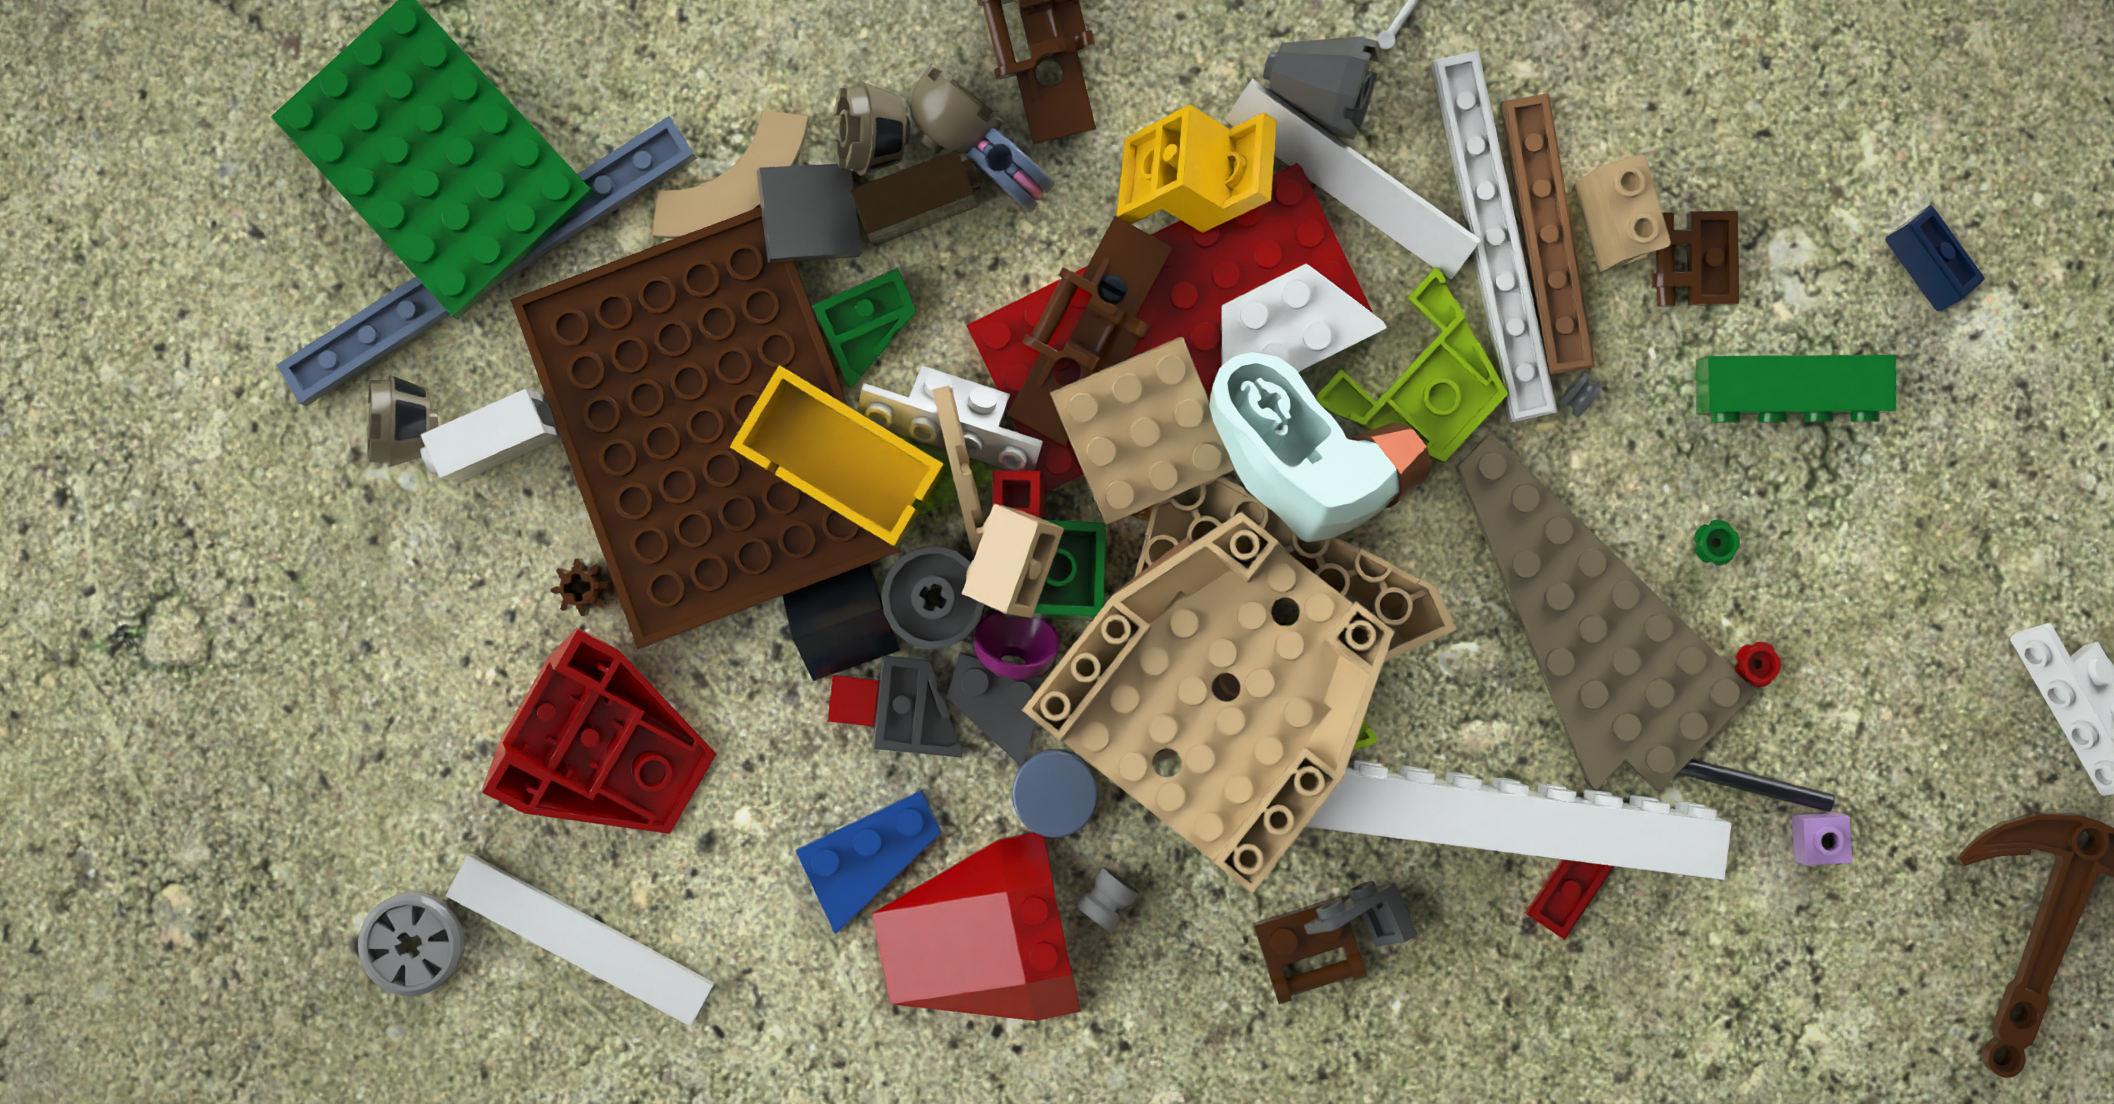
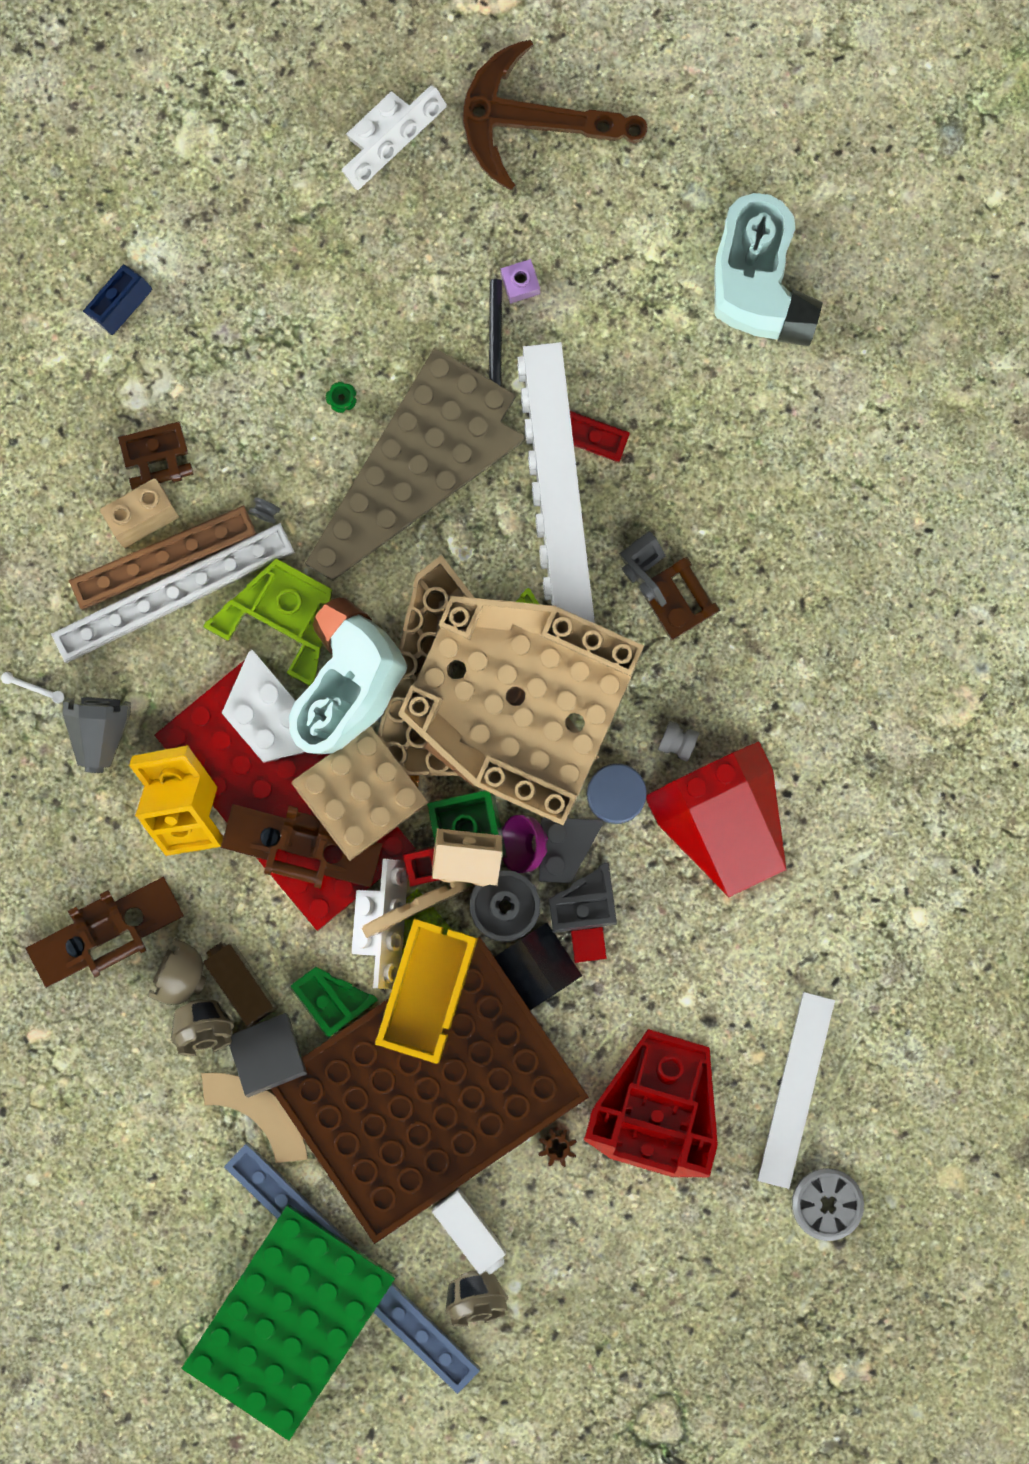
camera: 110 degrees left, 5 degrees down
blue wing [795,789,942,934] -> none
sand blue head [966,128,1054,212] -> none
white tile [1224,79,1481,280] -> none
green brick [1696,355,1896,423] -> none
red plate [1735,641,1781,687] -> none

